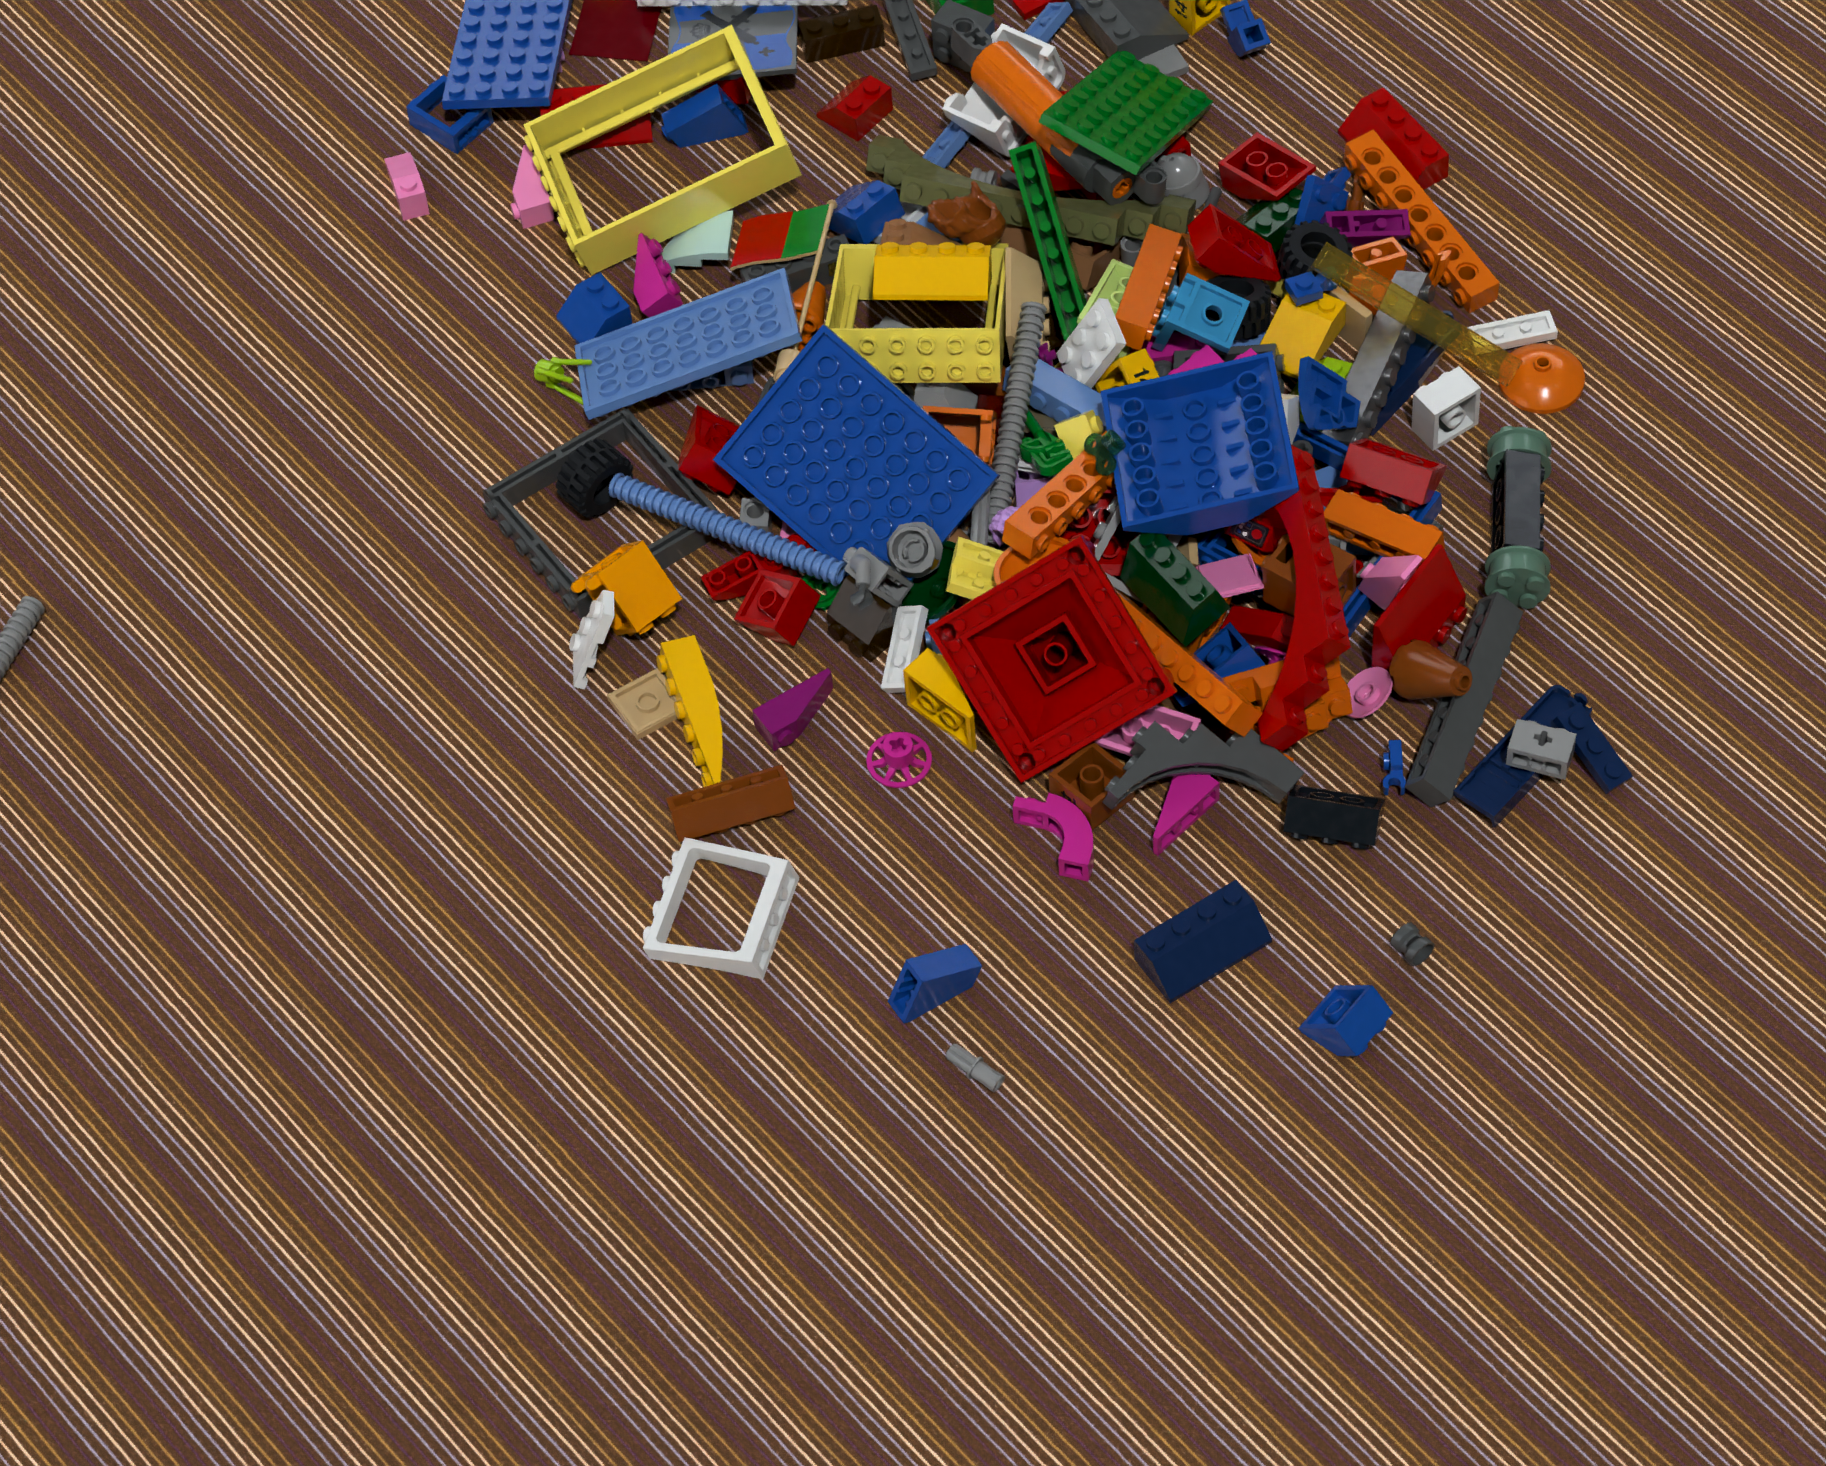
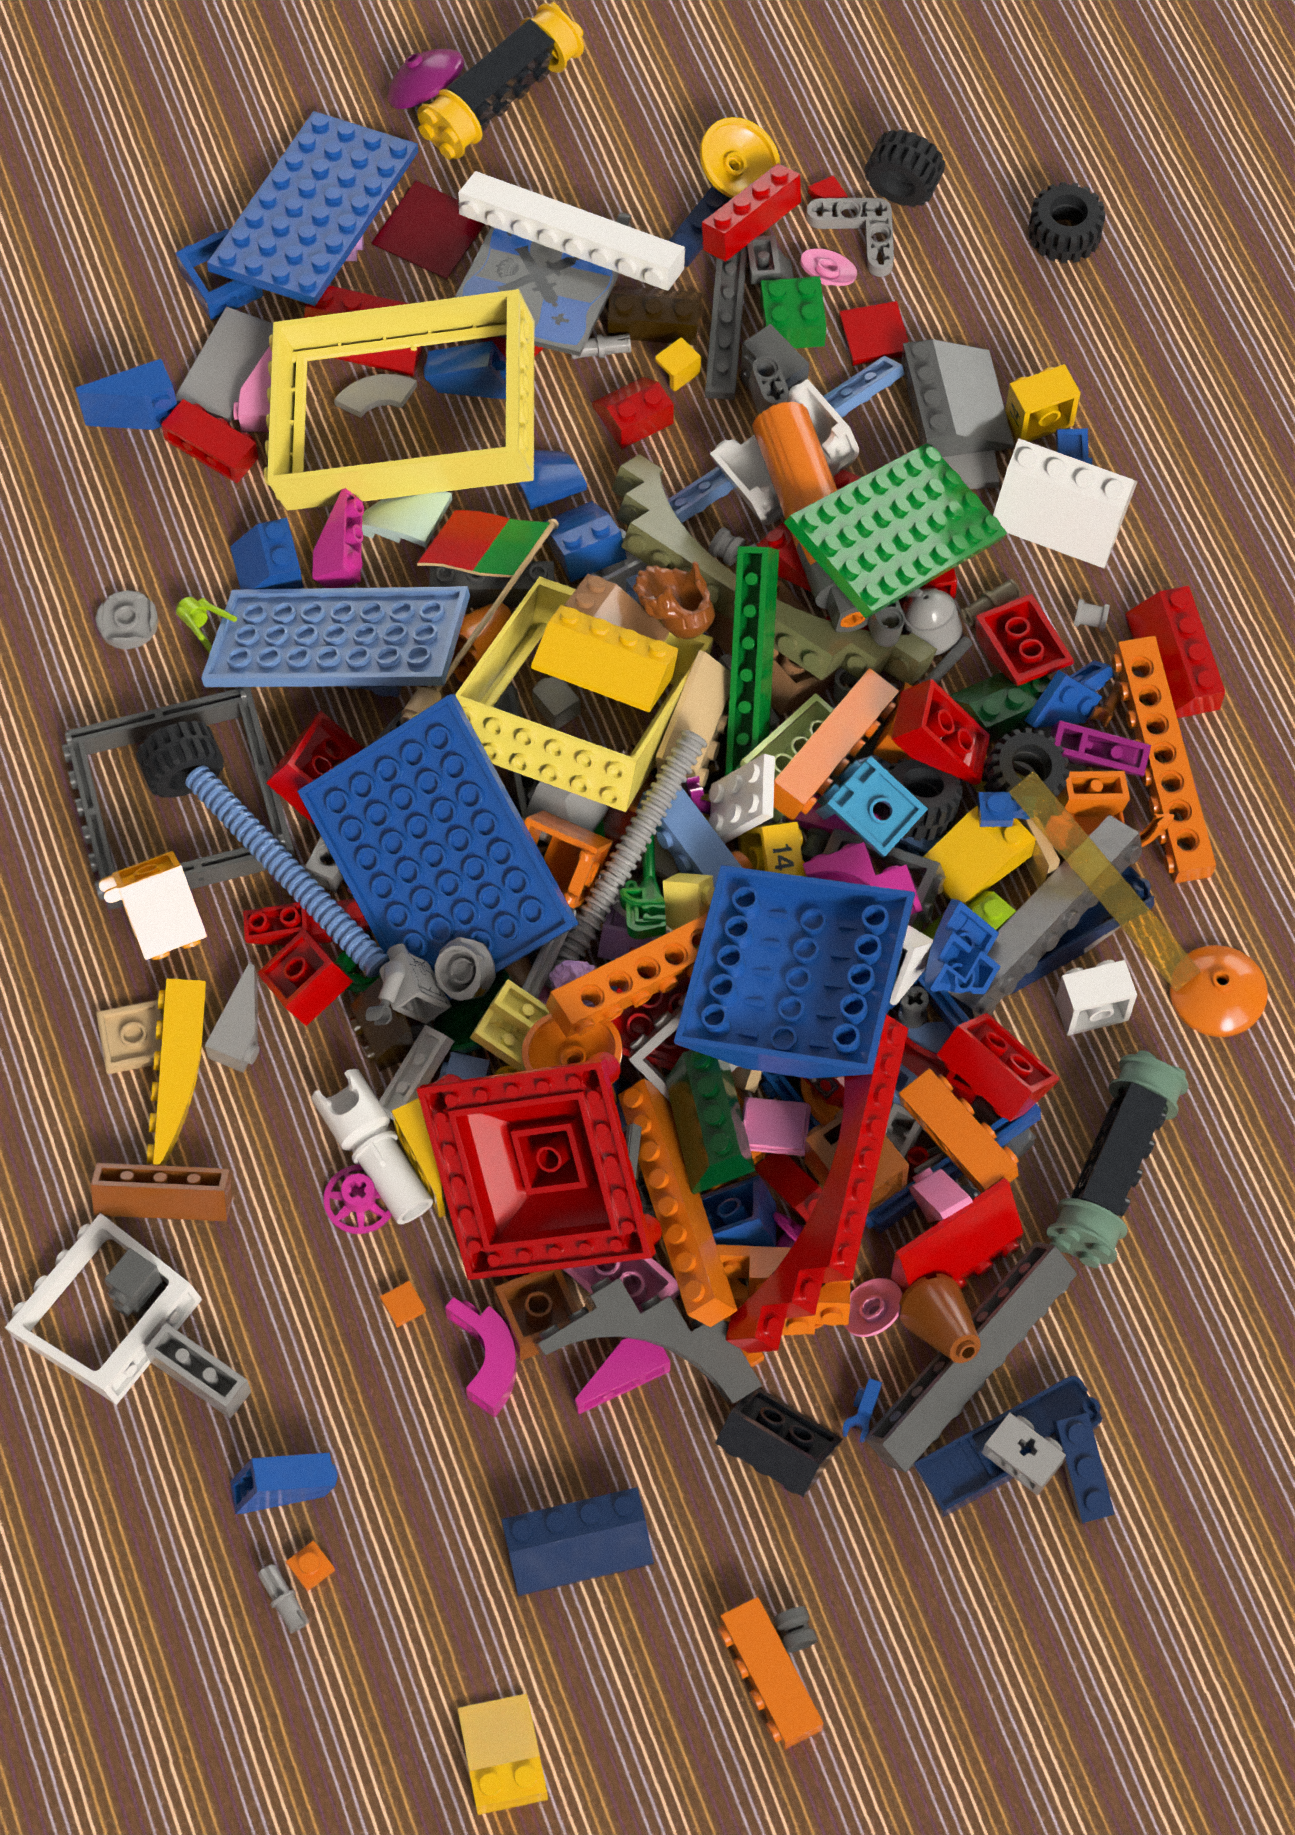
camera: 15 degrees right, 10 degrees up
bright pink slope [384,152,430,221] -> none
white wing [569,590,615,689] -> none
magenta slope [752,668,833,751] -> none
clear green piece [1084,429,1126,476] -> none
blue slope [1298,985,1393,1056] -> none
white plate [1466,310,1558,356] -> none
none -> blue slope [75,359,177,430]
none -> light grey tile [96,590,159,649]
none -> dark grey brick [104,1248,165,1319]
none -> light grey brick [145,1323,251,1419]
none -> red brick [161,399,259,483]
none -> light grey tile [175,306,273,423]
none -> light grey slope [205,963,259,1073]
none -> orange plate [285,1540,335,1592]
none -> white piece [311,1069,433,1224]
none -> light grey tile [334,374,417,418]
none -> orange tile [380,1280,426,1328]
none -> yellow slope [458,1693,548,1815]
none -> blue slope [515,450,587,510]
none -> light grey pin [571,333,631,359]
none -> yellow panel [655,337,701,392]
none -> orange brick [717,1597,824,1750]
none -> dark tan pin [960,579,1021,626]
none -> white slope [993,438,1138,568]
none -> light grey bush [1074,599,1110,632]

